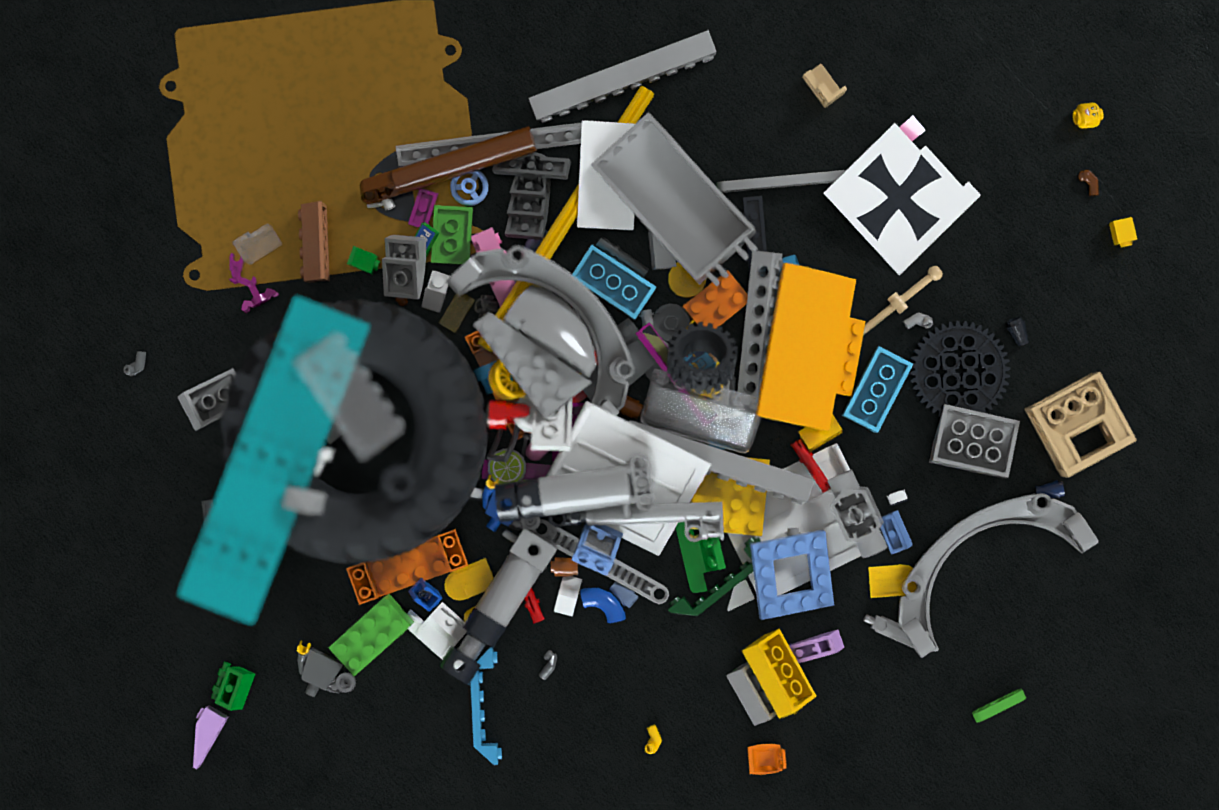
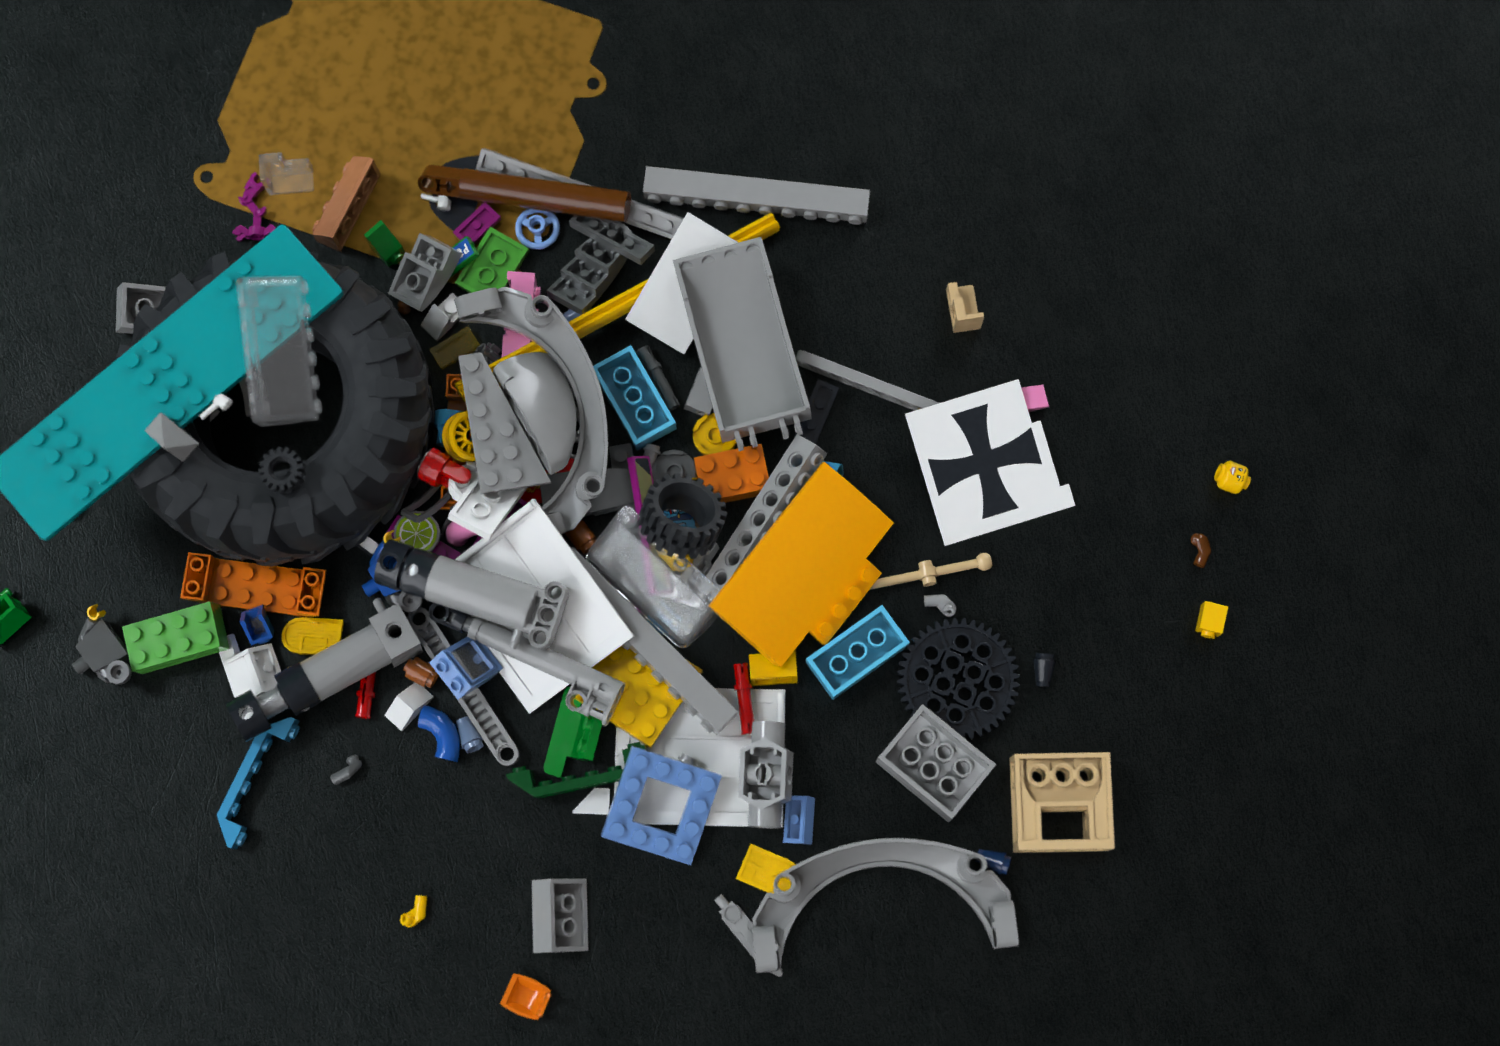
camera: 25 degrees right, 10 degrees down
dark grey arm [124,351,146,376] -> none
yellow brick [742,629,816,718] -> none
lavender slope [789,629,844,663] -> none
white piece [887,489,908,507] -> none

